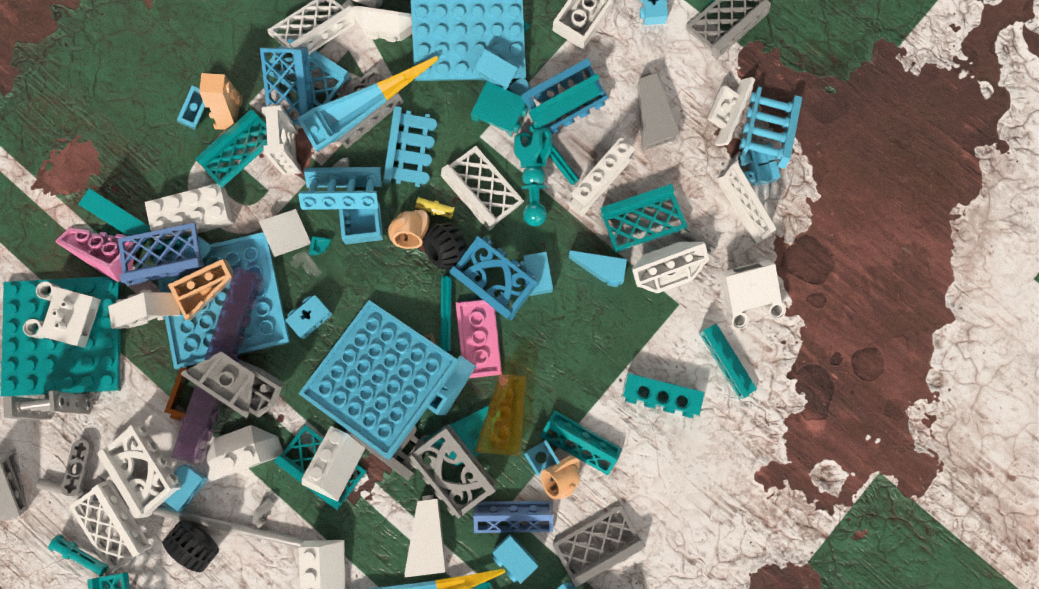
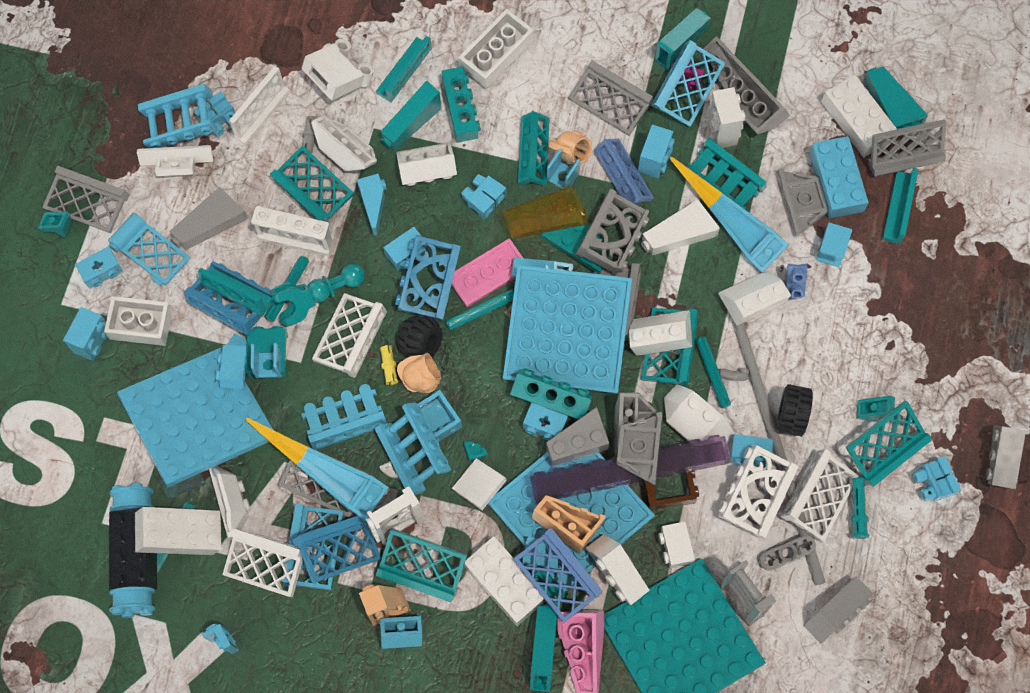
camera: 115 degrees left, 10 degrees down
white piece [23,282,101,348] -> none
clear bracket [290,252,322,277] -> none
none -> medium azure piece [108,213,191,287]
none -> medium azure piece [251,343,282,378]
none -> teal slope [380,81,442,151]
none -> white slope [396,142,457,186]
none -> white brick [458,9,534,89]
none -> medium azure hips [462,174,507,220]
none -> teal brick [510,368,593,419]
none -> light grey wedge [546,407,609,467]
none -> white brick [658,521,695,569]
none -> teal axle [696,336,731,408]

